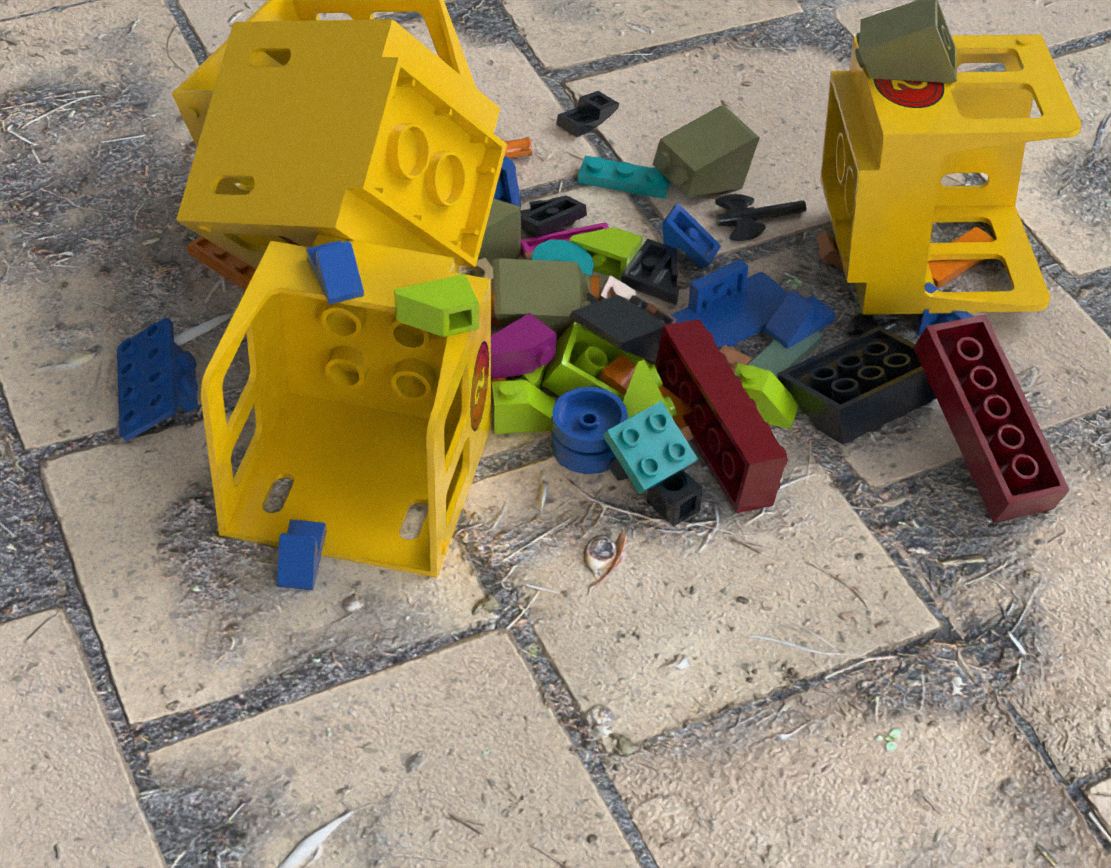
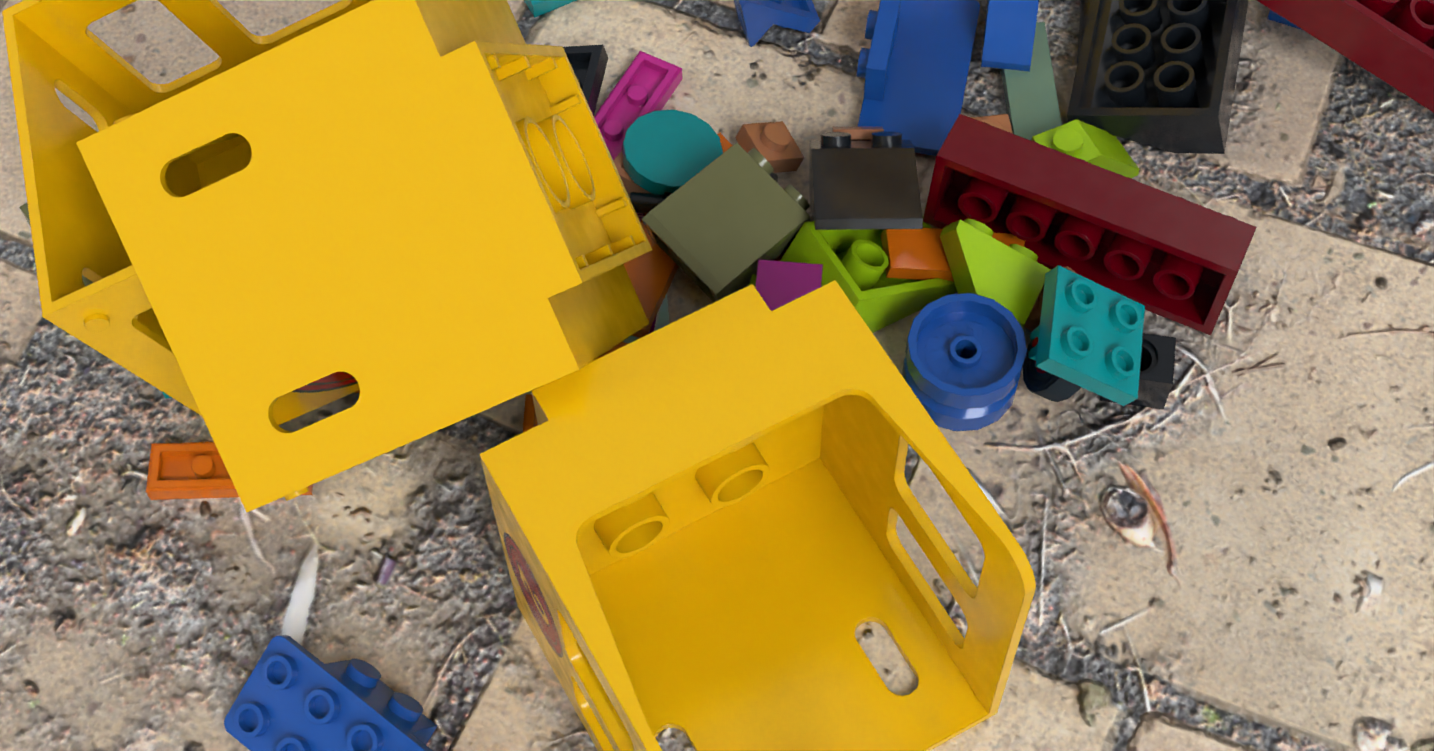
camera: 40 degrees left, 15 degrees up
blue slope [306,240,364,305] -> none
lime slope [394,274,479,337] -> none
lime slope [570,227,643,281] -> none
black wing [621,239,679,305] -> none

